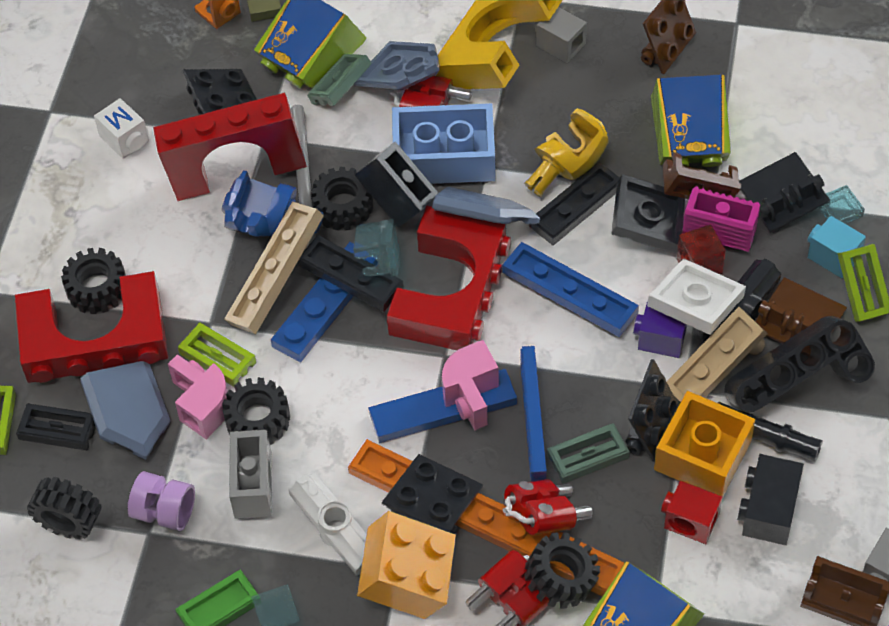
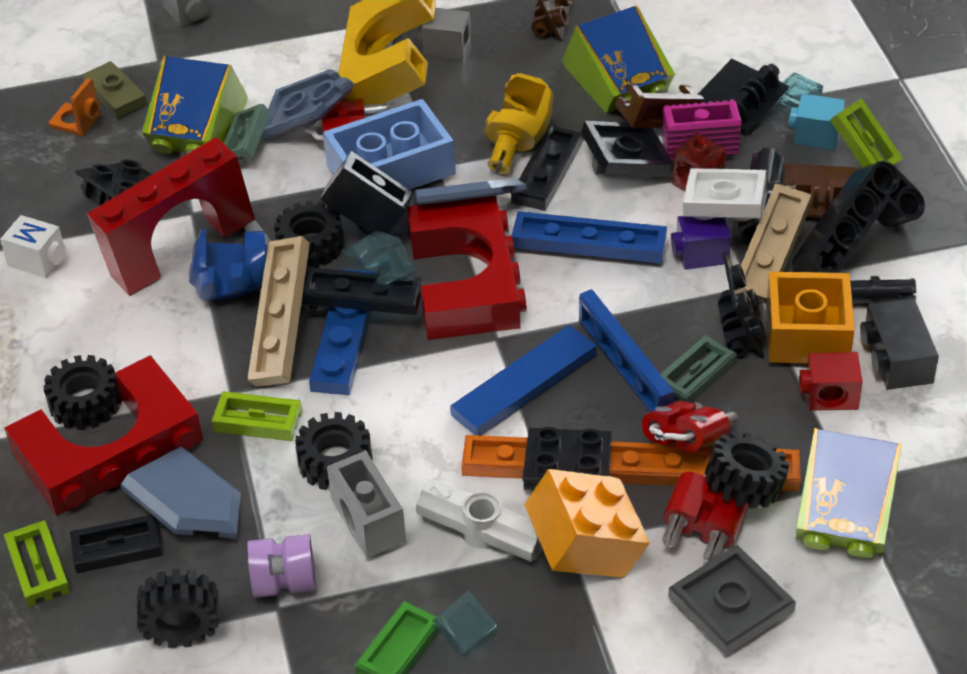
camera: 25 degrees left, 10 degrees down
bright pink brick [168,354,228,440] -> none
bright pink brick [442,340,499,430] -> none

